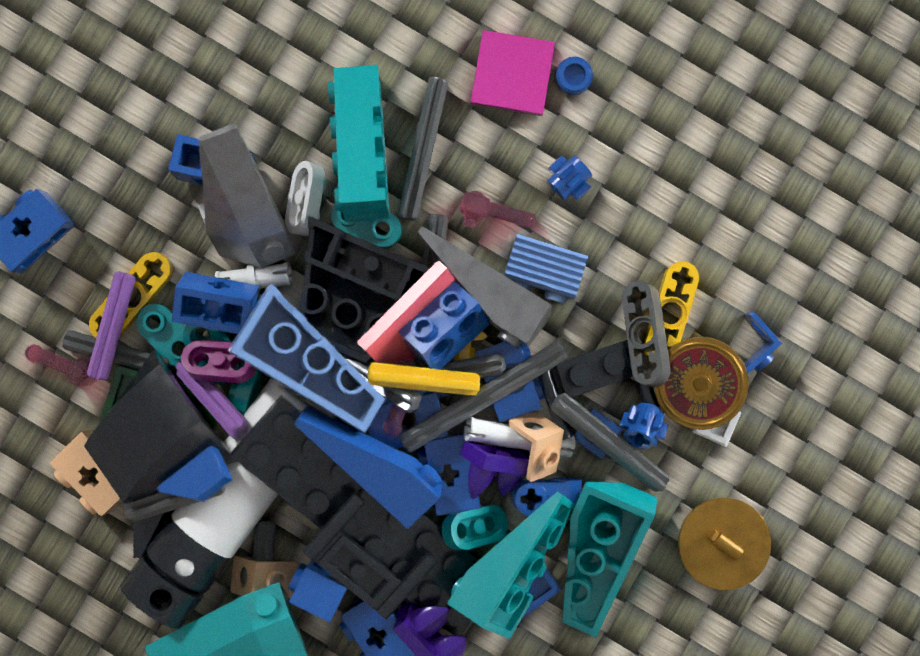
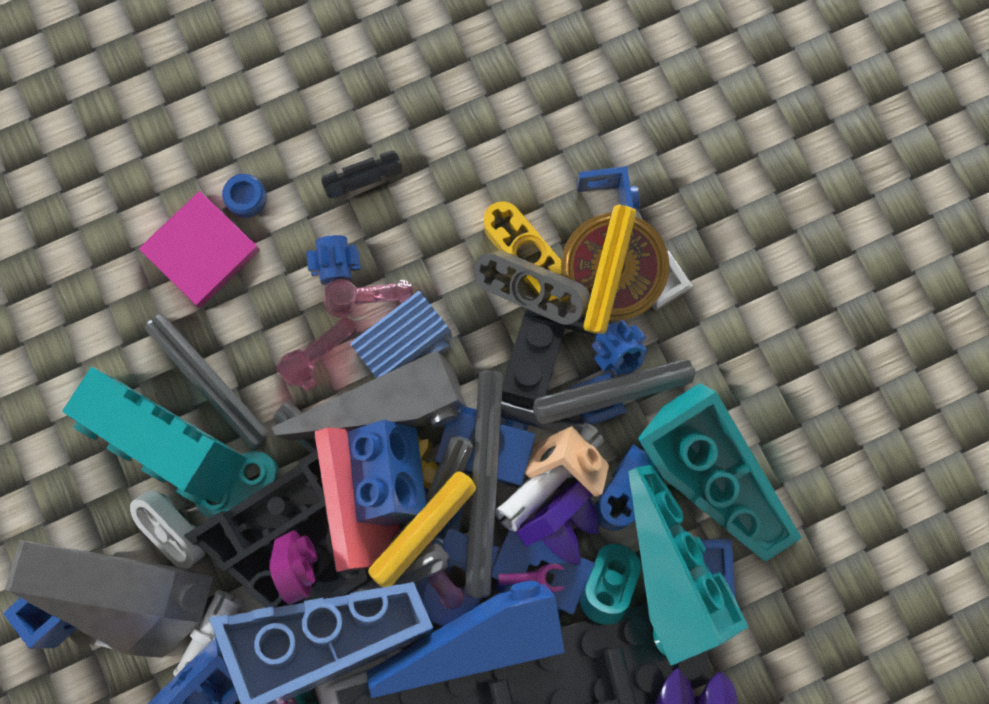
camera: 50 degrees left, 10 degrees down
pearl gold shield [678,497,771,590] -> none
none -> magenta plate [270,531,318,605]
none -> black axle [321,150,402,198]
none -> clear pink piece [324,279,413,318]
none -> magenta hand [499,564,565,592]
none -> yellow axle [583,205,636,334]

